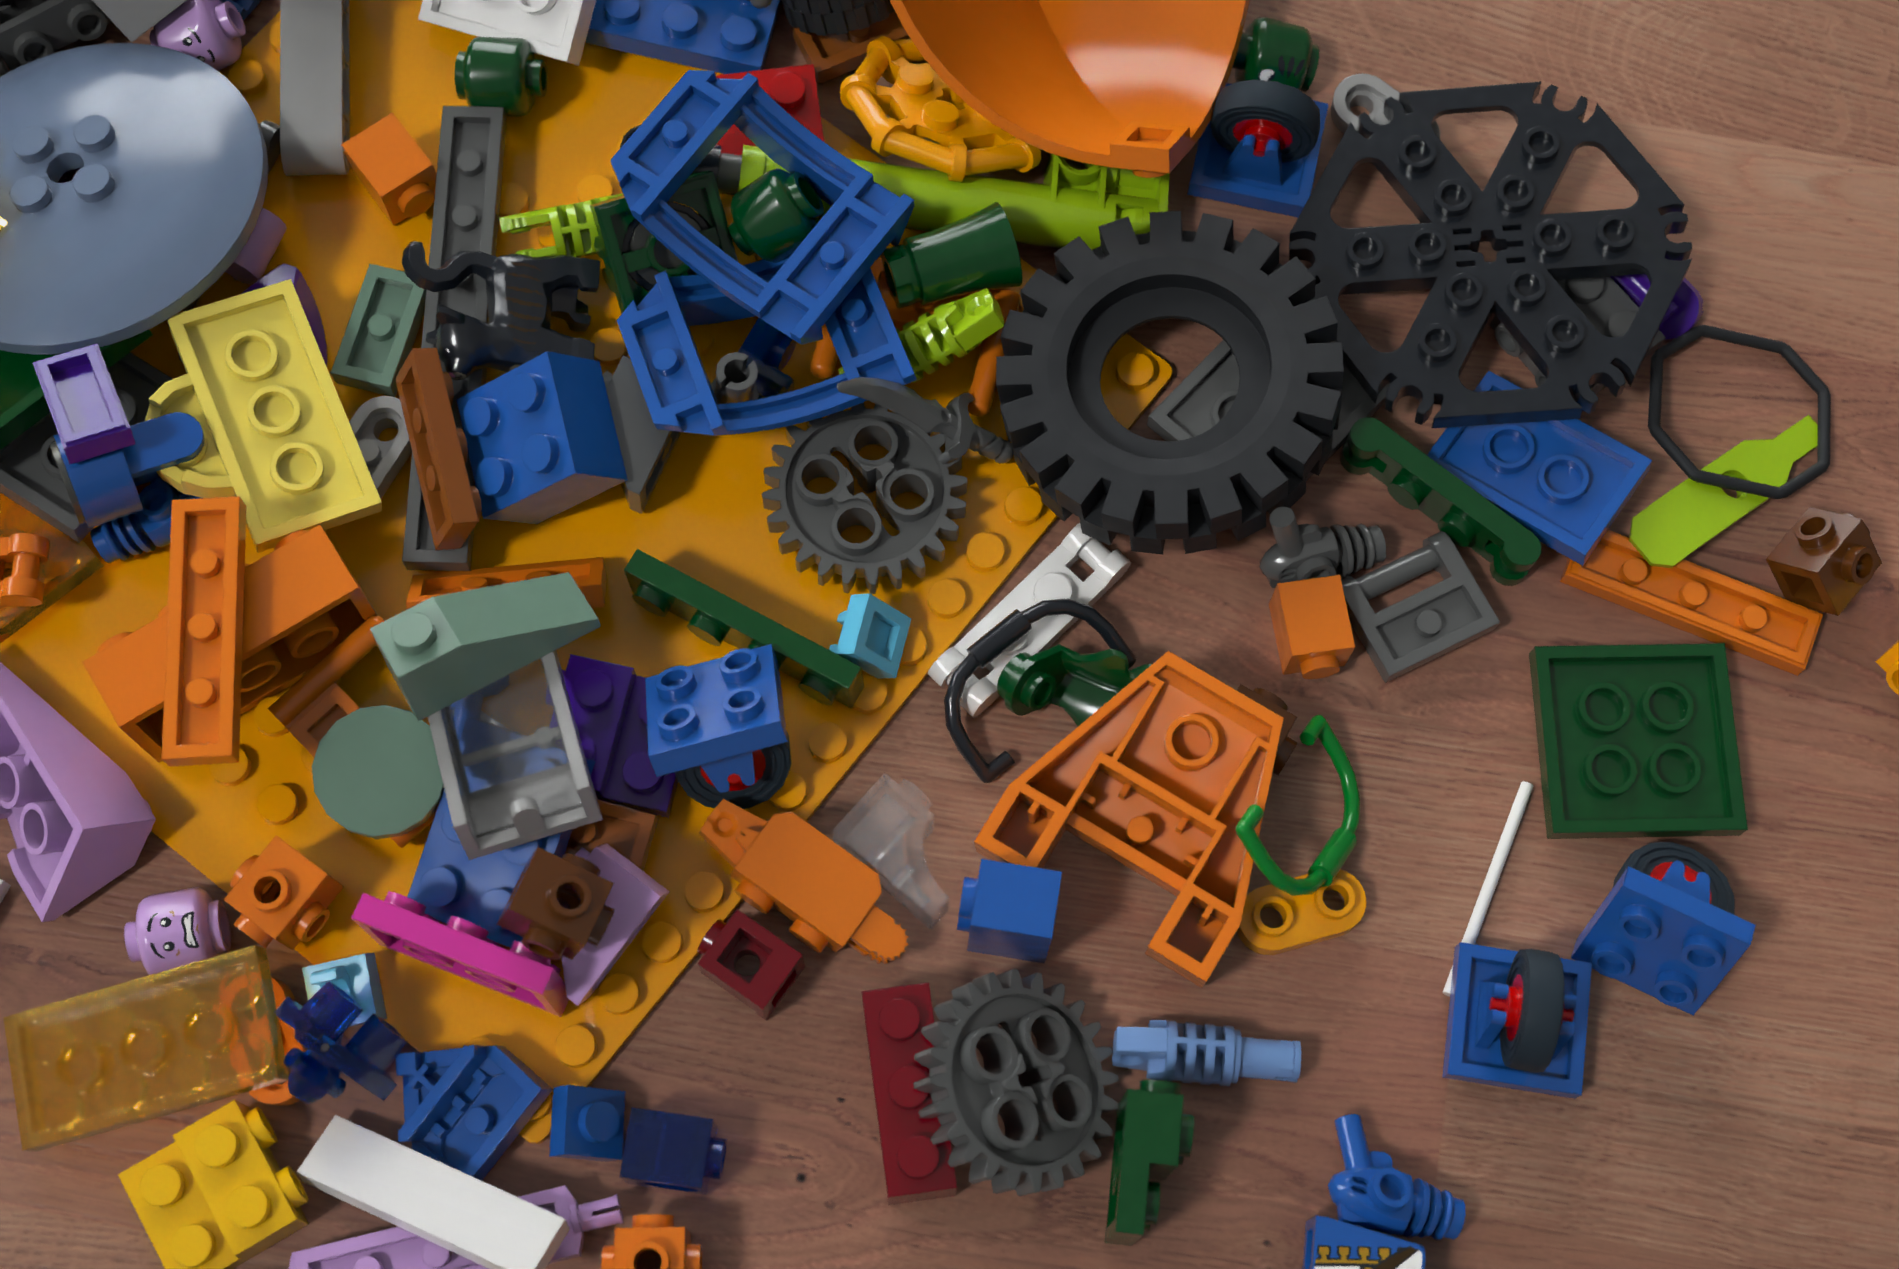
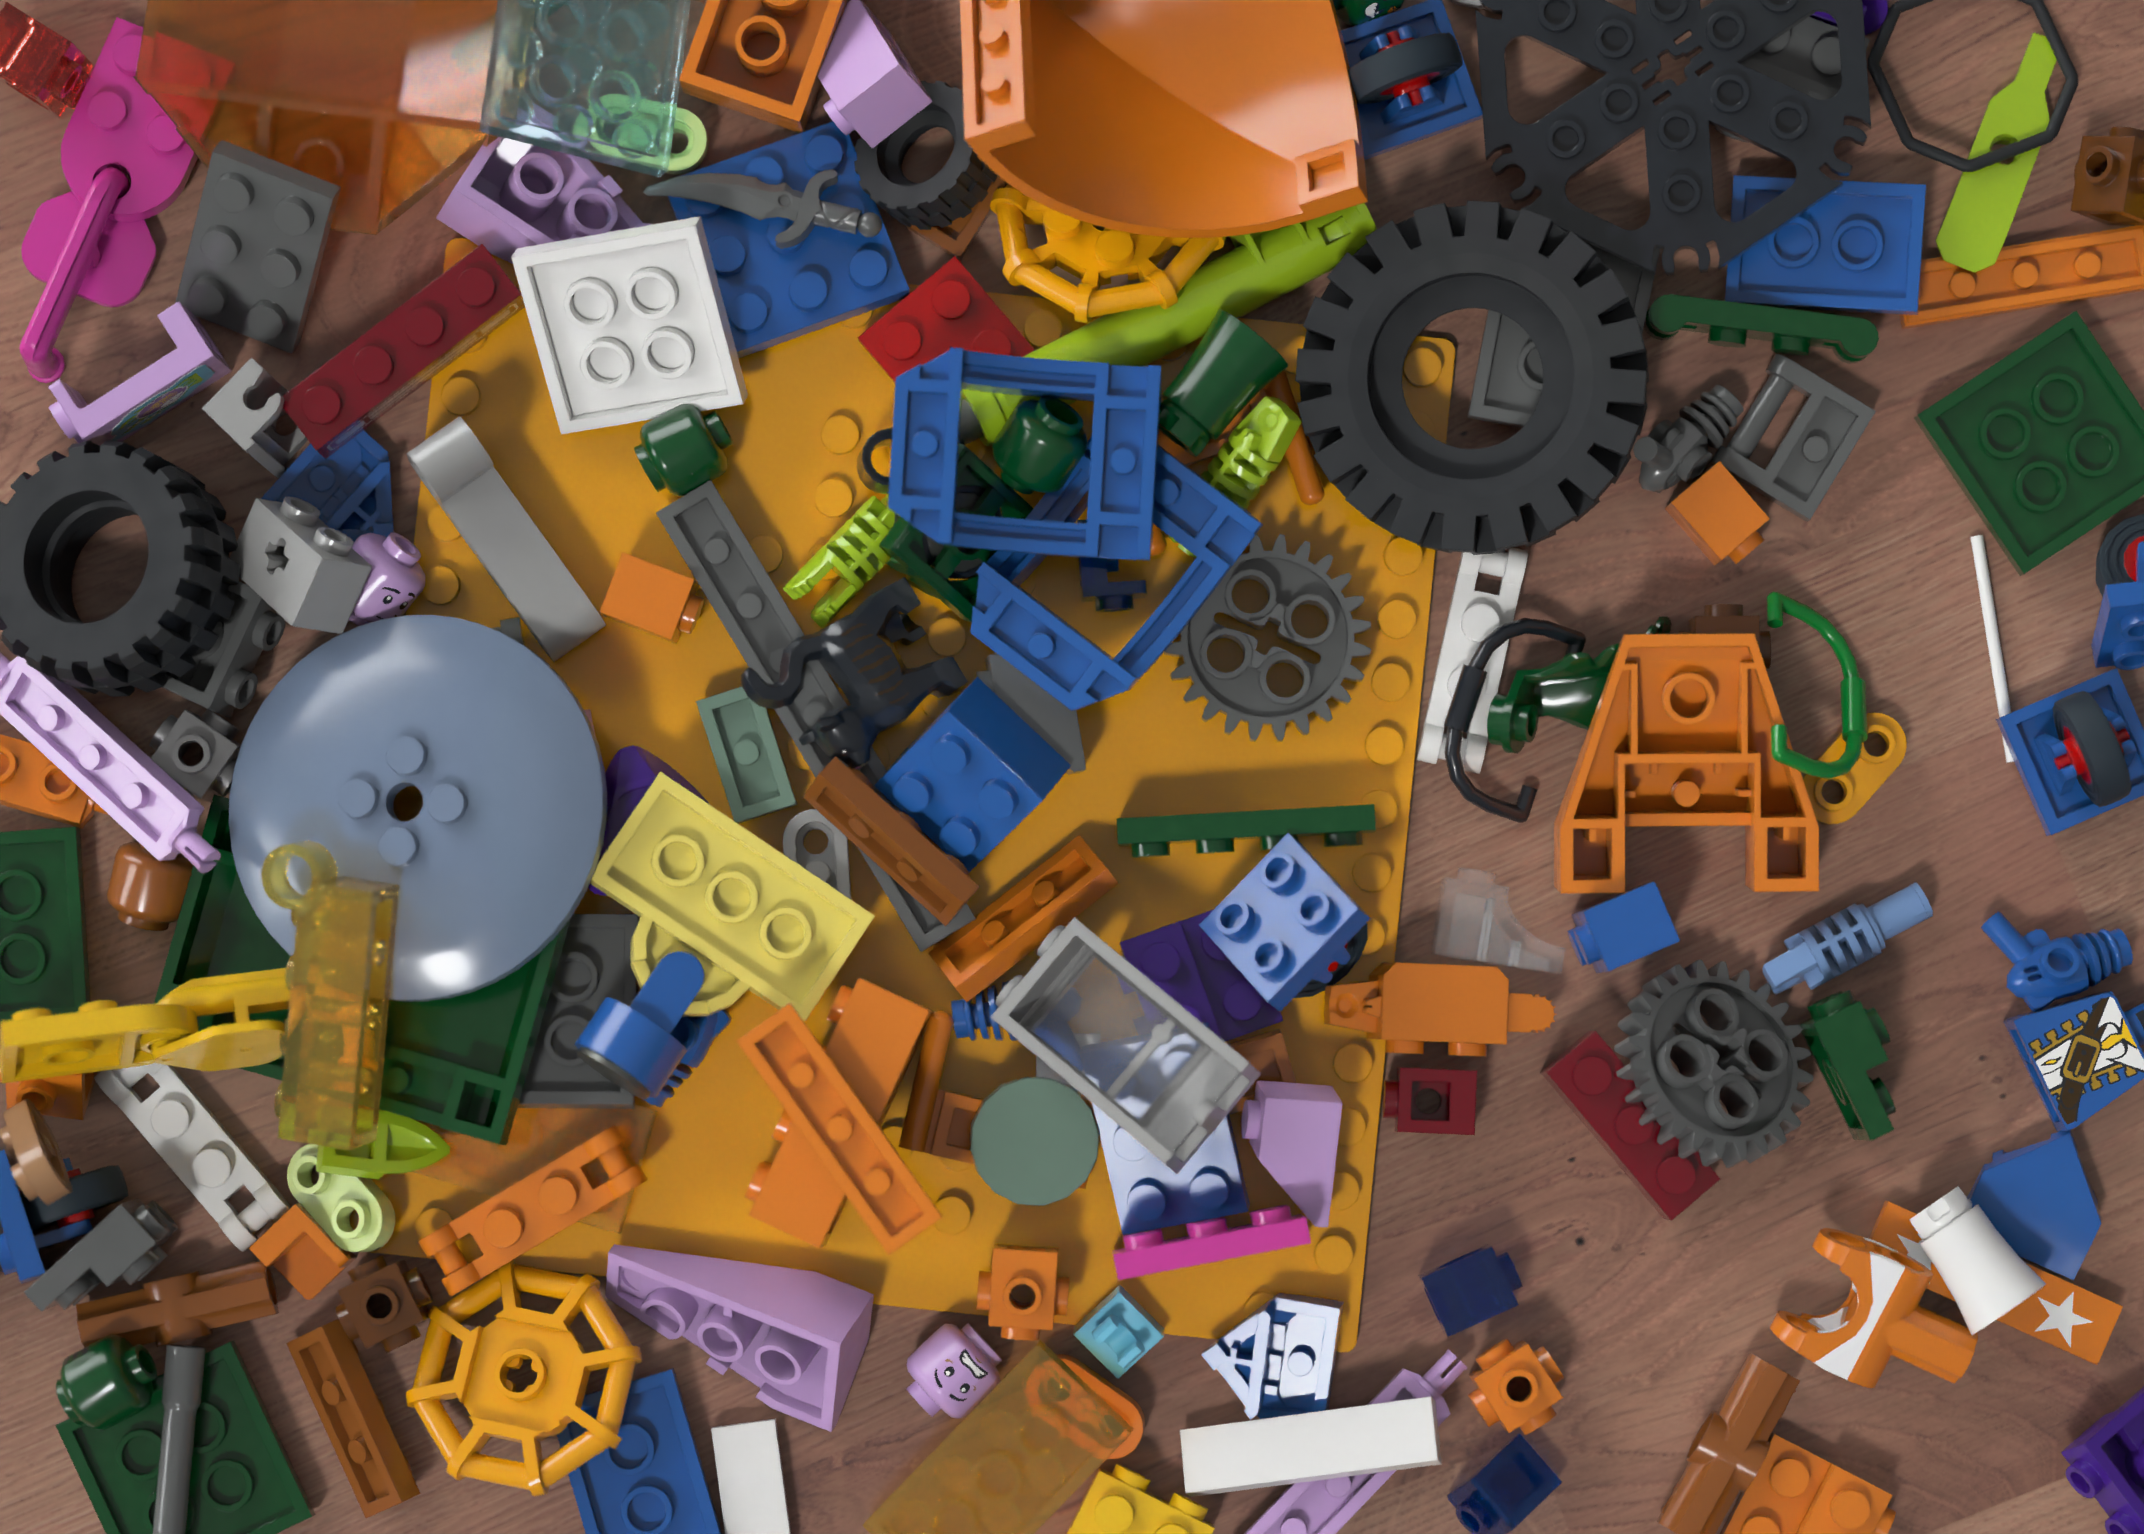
camera: 30 degrees left, 15 degrees up
tile [33,343,136,464] -> none
clear blue hips [274,980,407,1103] -> none
sand green slope [370,572,601,721] -> none
reddish brown brick [497,847,615,960] -> none
blue plate [549,1085,625,1162] -> none
dark grey axle [711,352,759,404] -> none
medium azure tile [829,593,911,679] -> none
dark grey piece [836,377,1014,464] -> none

